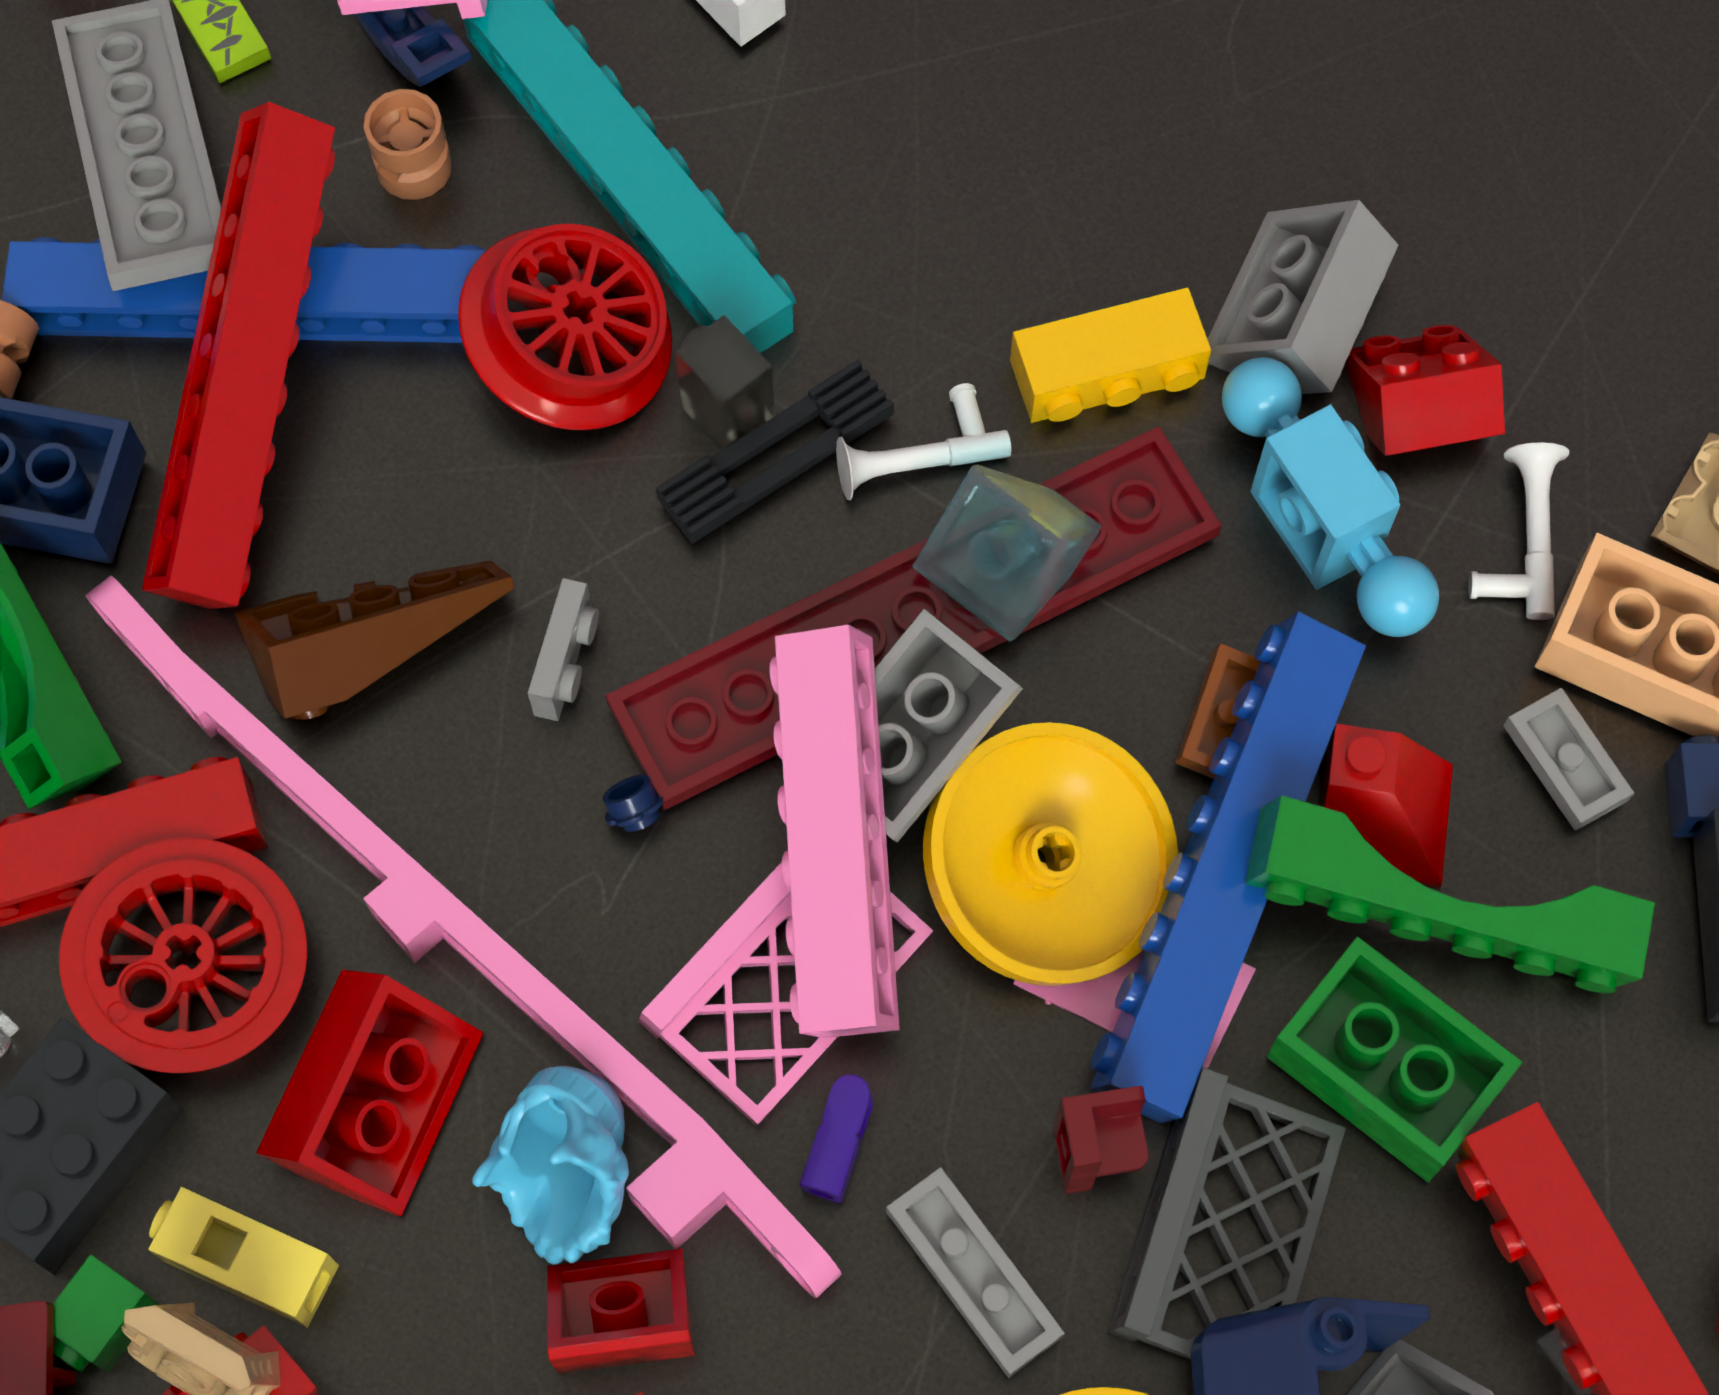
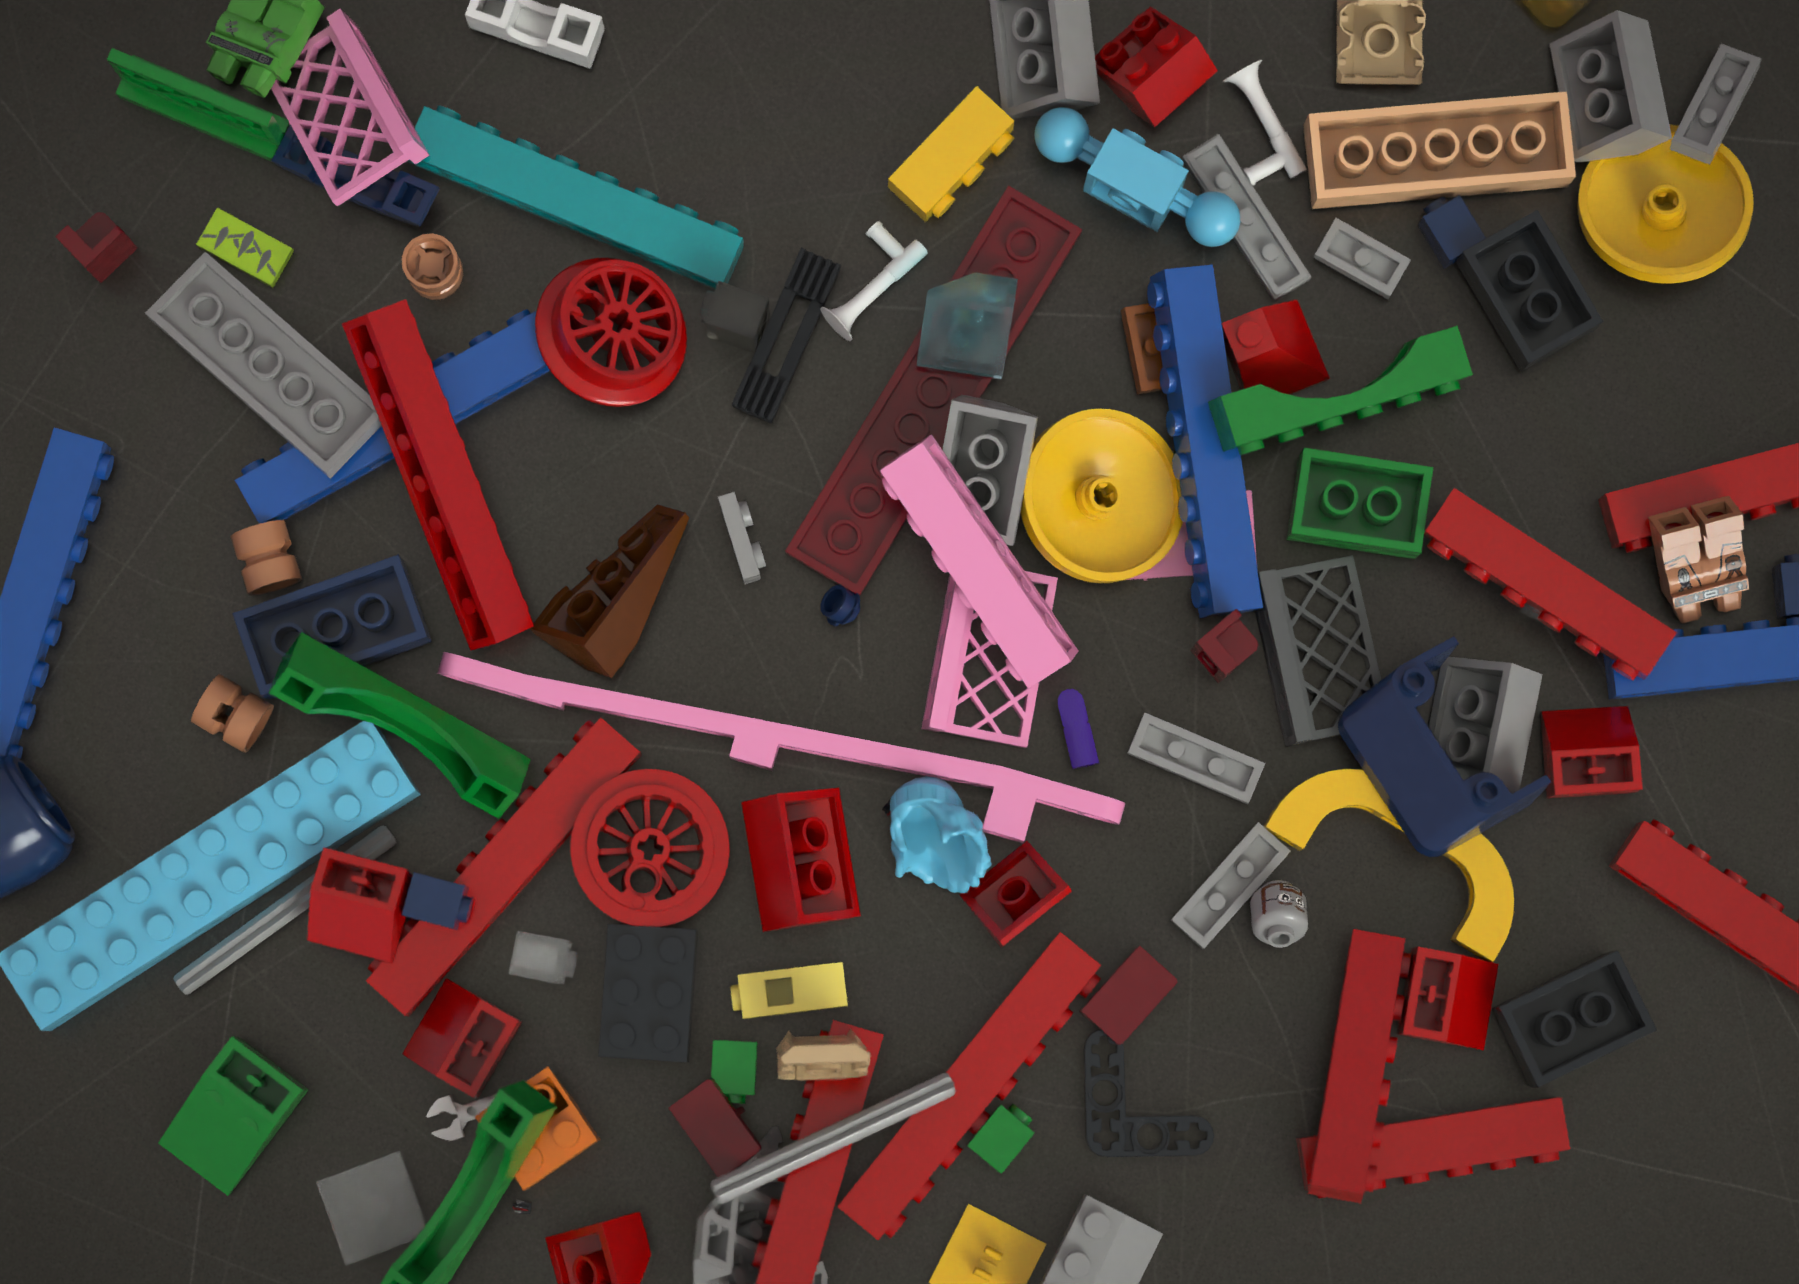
camera: 35 degrees left, 15 degrees up
none -> light grey tile [1182,134,1311,302]

